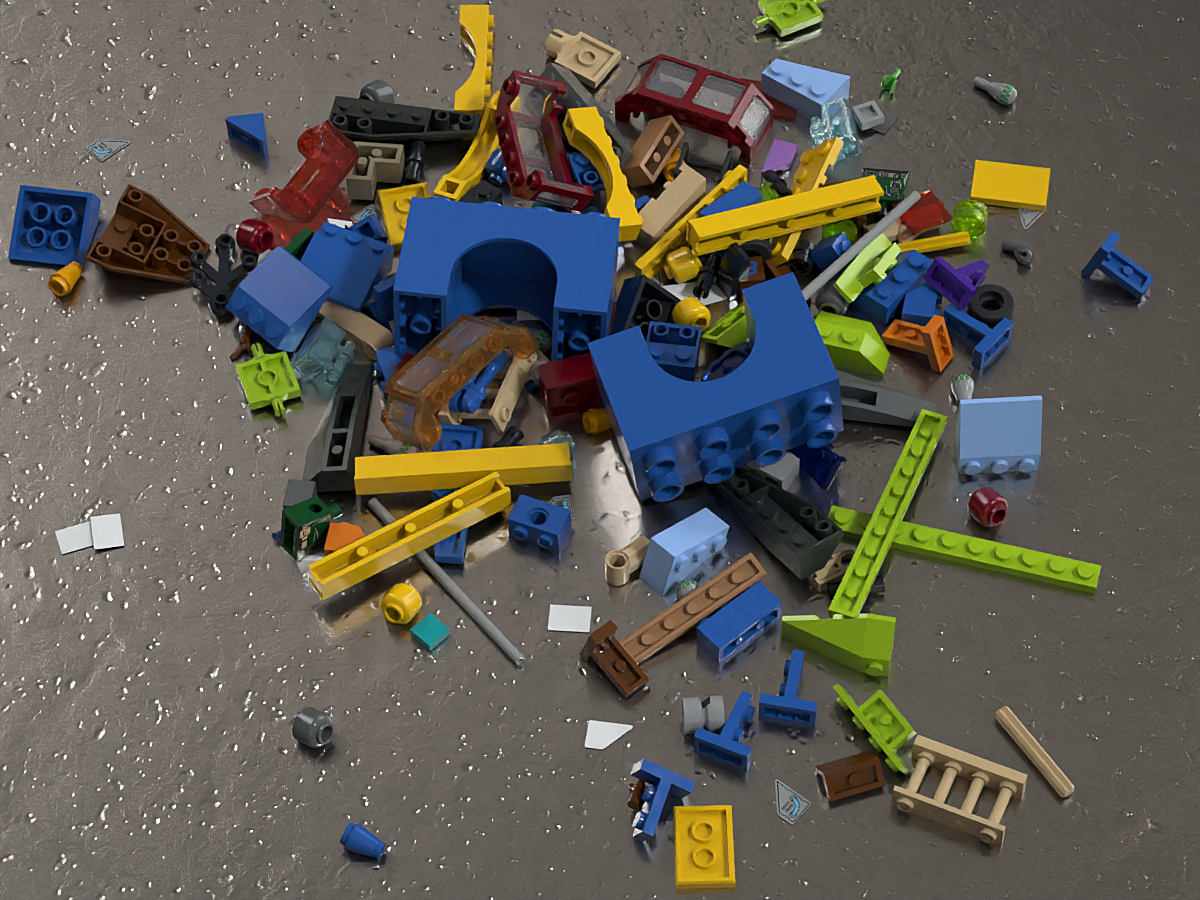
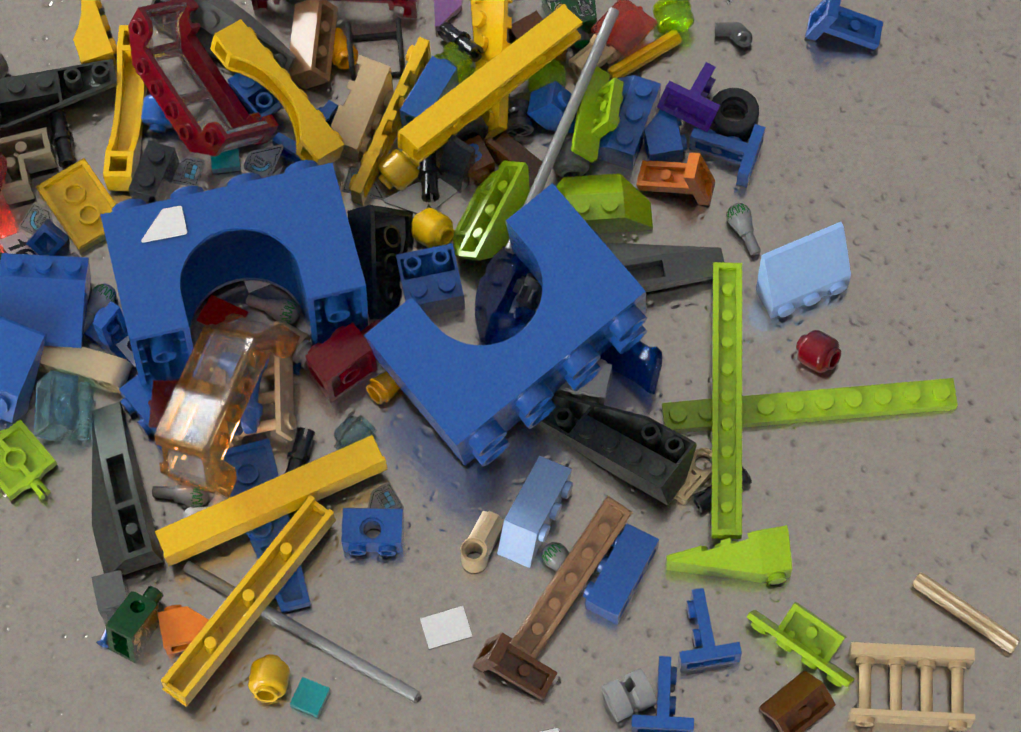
camera: 20 degrees left, 15 degrees up
none -> white sticker [141,206,187,243]

